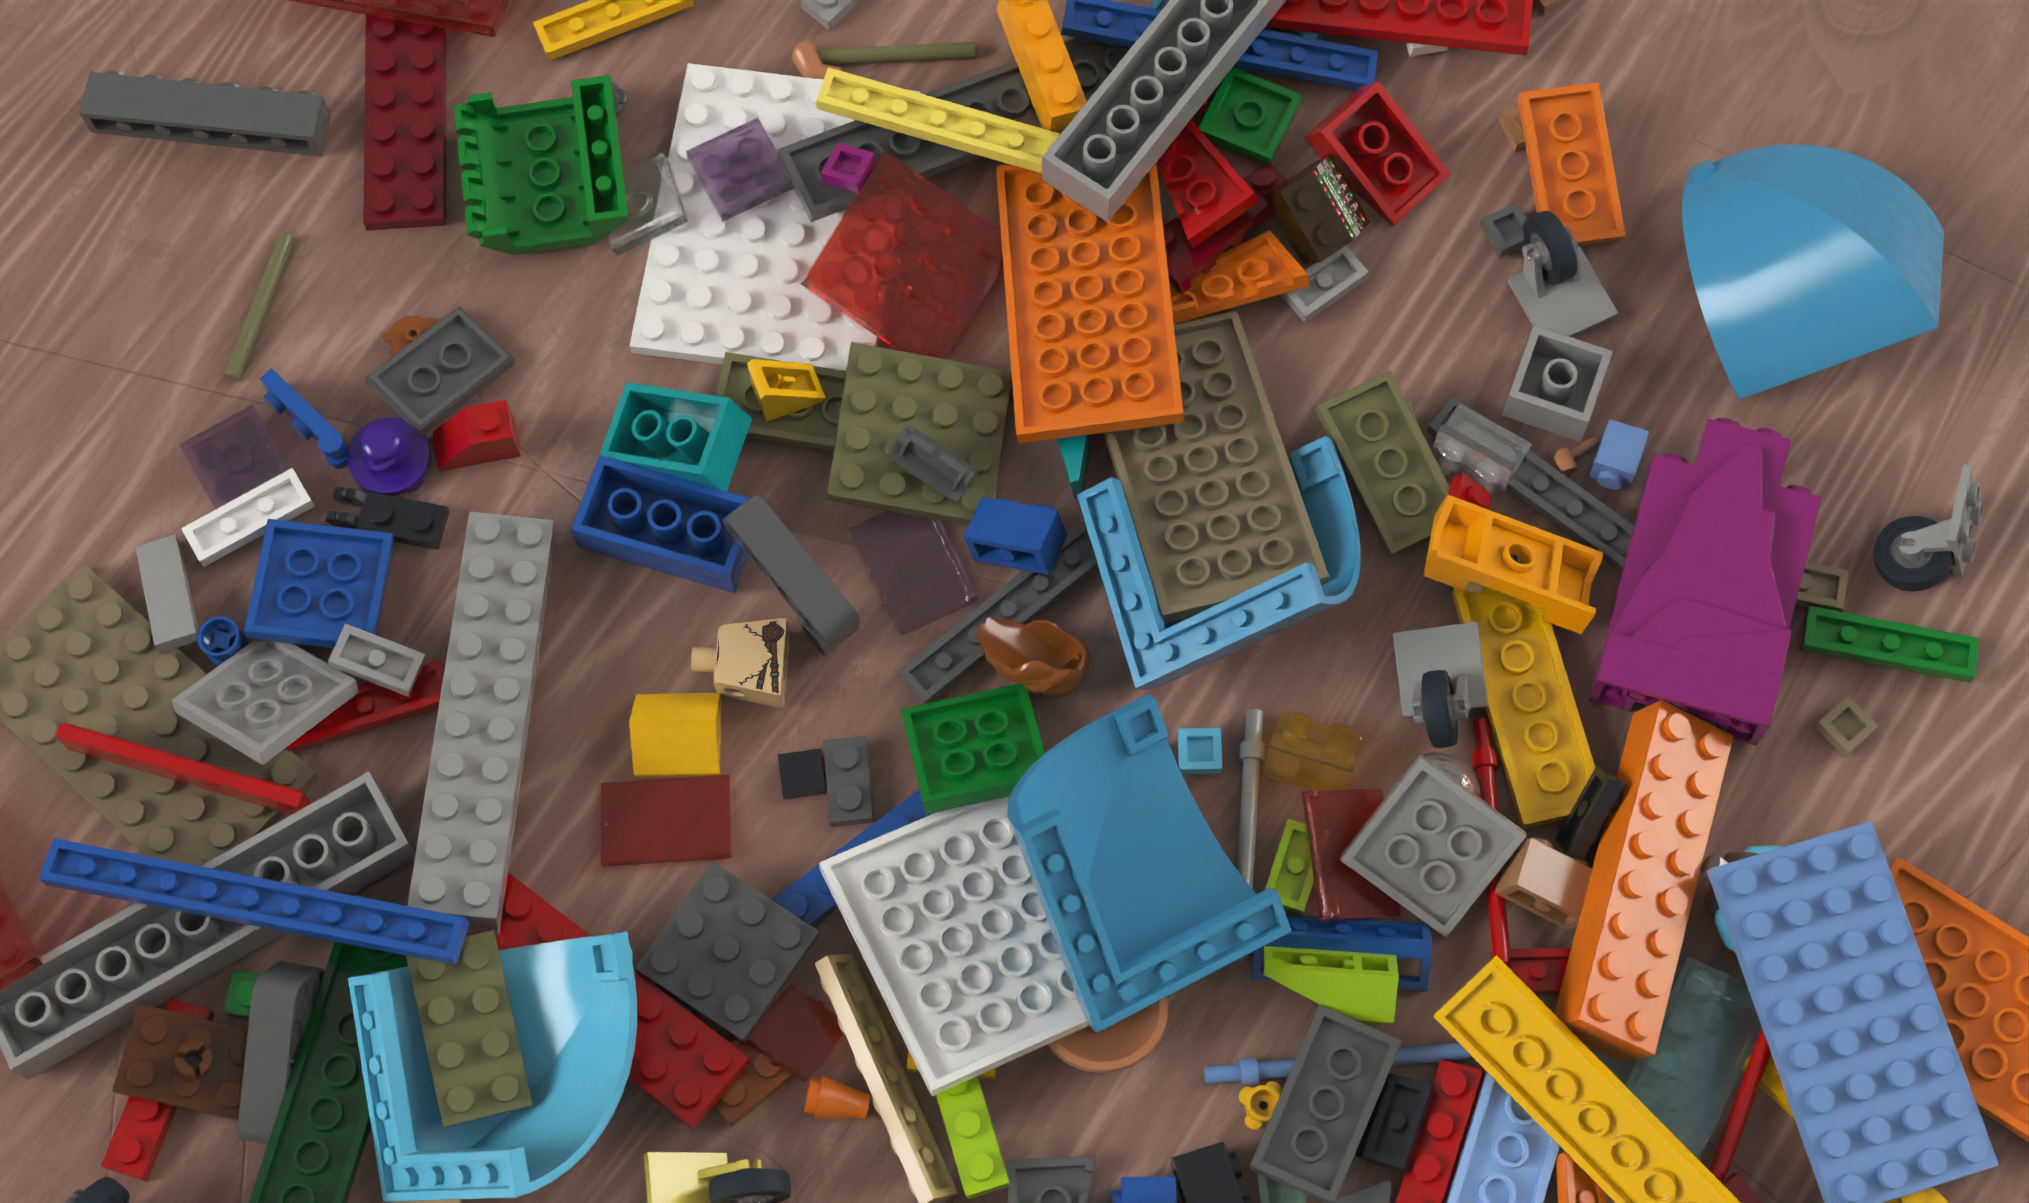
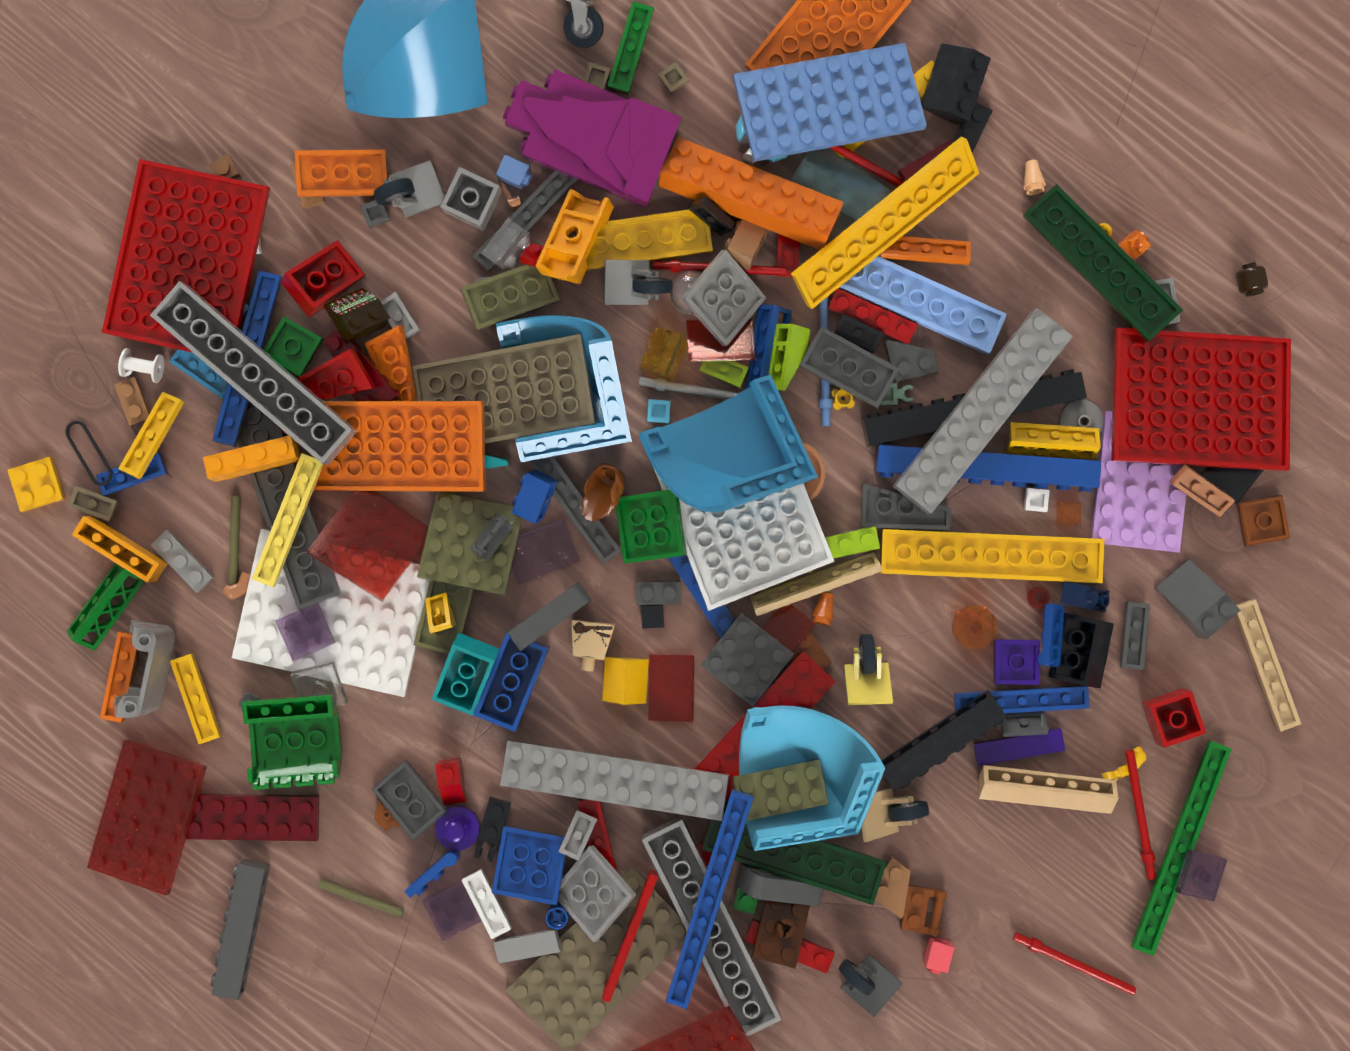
camera: 90 degrees left, 20 degrees up
magenta plate [820,142,876,194] -> none

